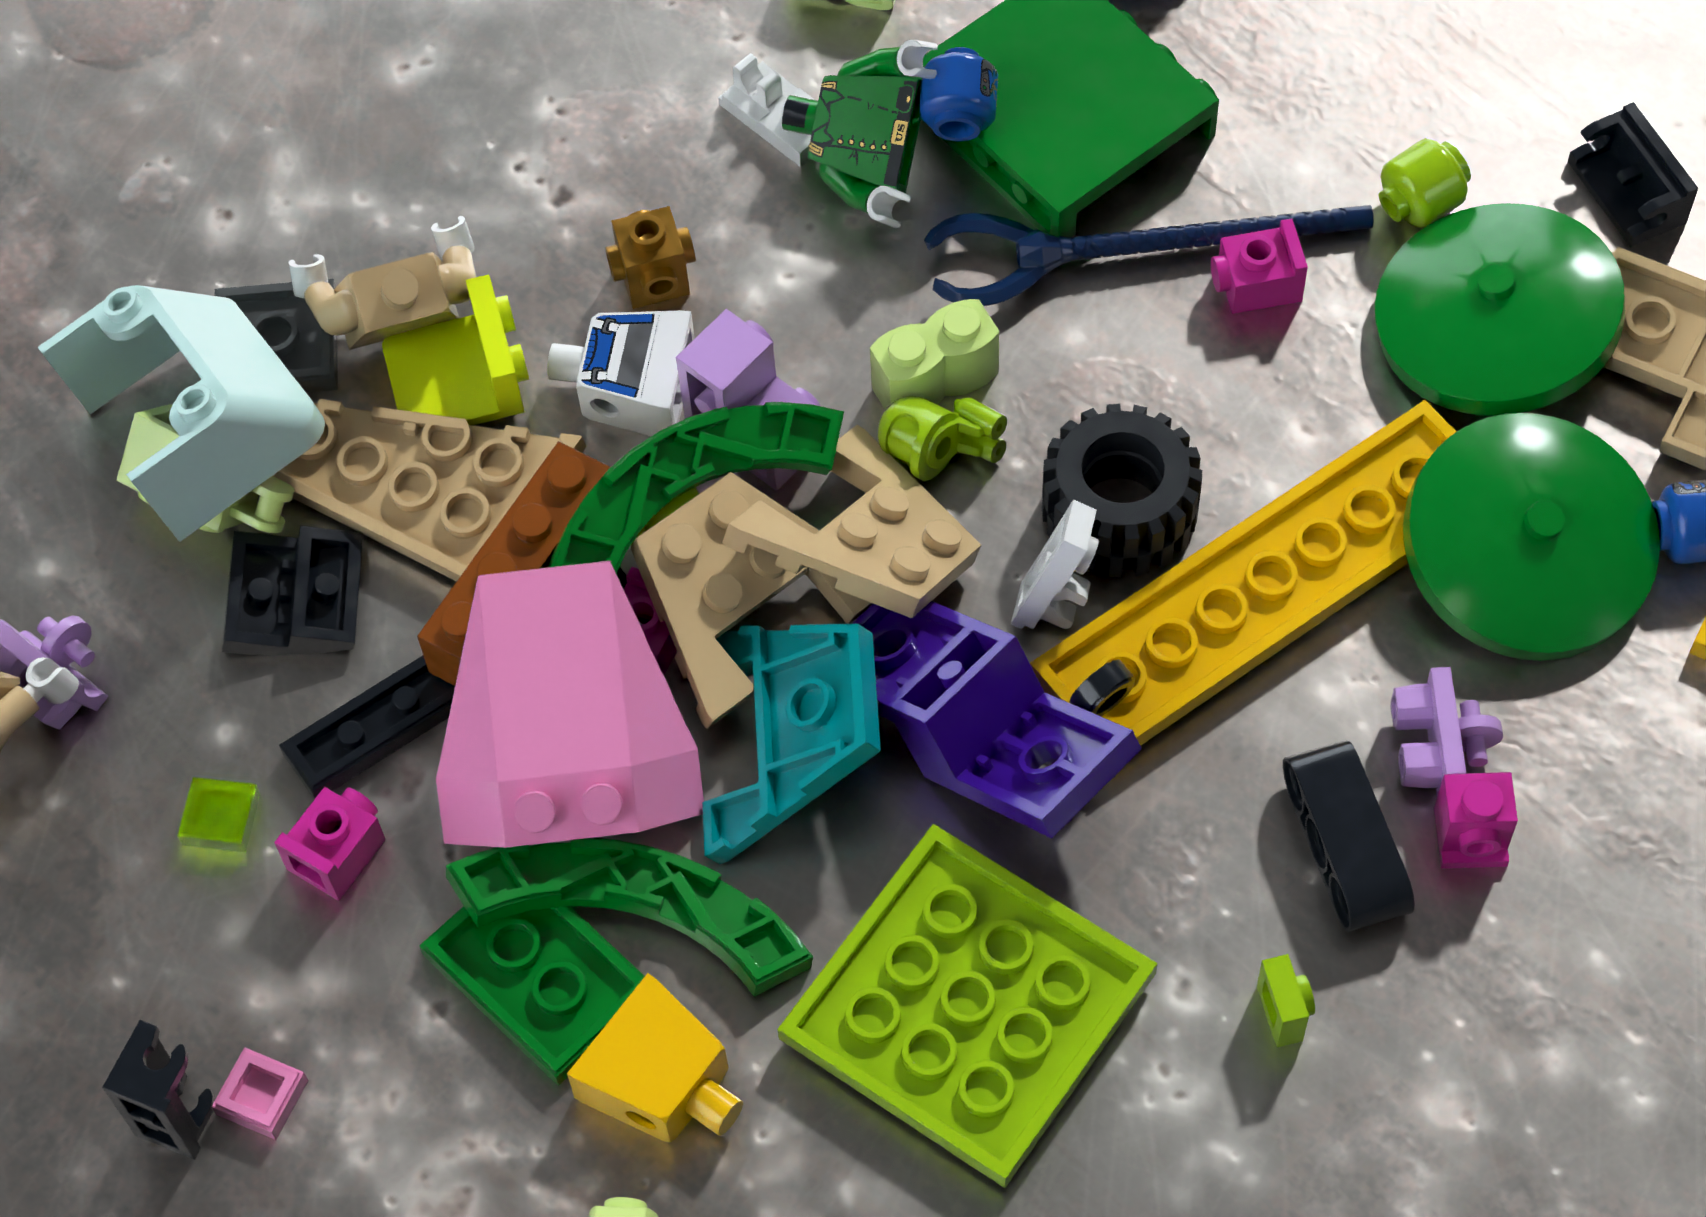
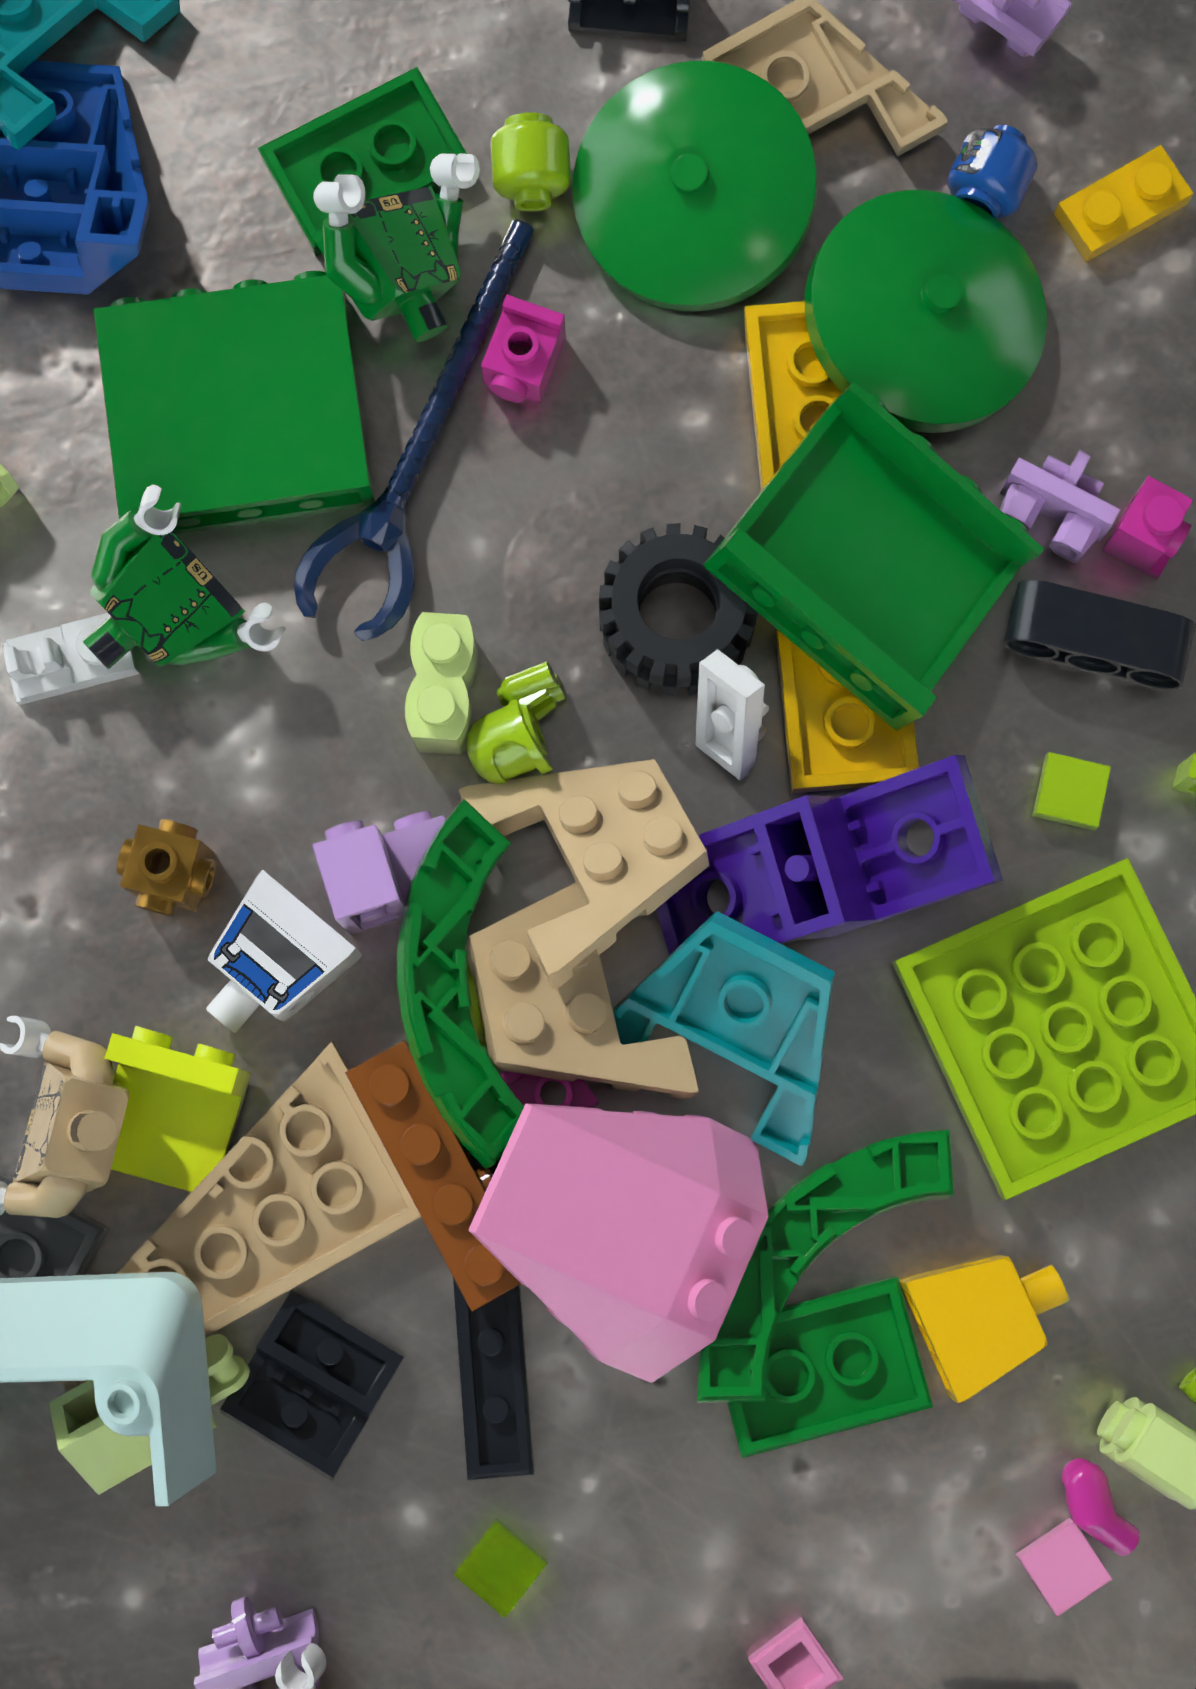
camera: 60 degrees left, 20 degrees up
dark pink brick [274,786,386,901] -> none
blue head [920,47,998,141] -> none
black tile [1070,659,1135,716] -> none
none -> green tile [258,67,467,256]
none -> green torso [312,153,480,343]
none -> green panel [703,382,1044,731]
none -> lime tile [1032,752,1111,831]

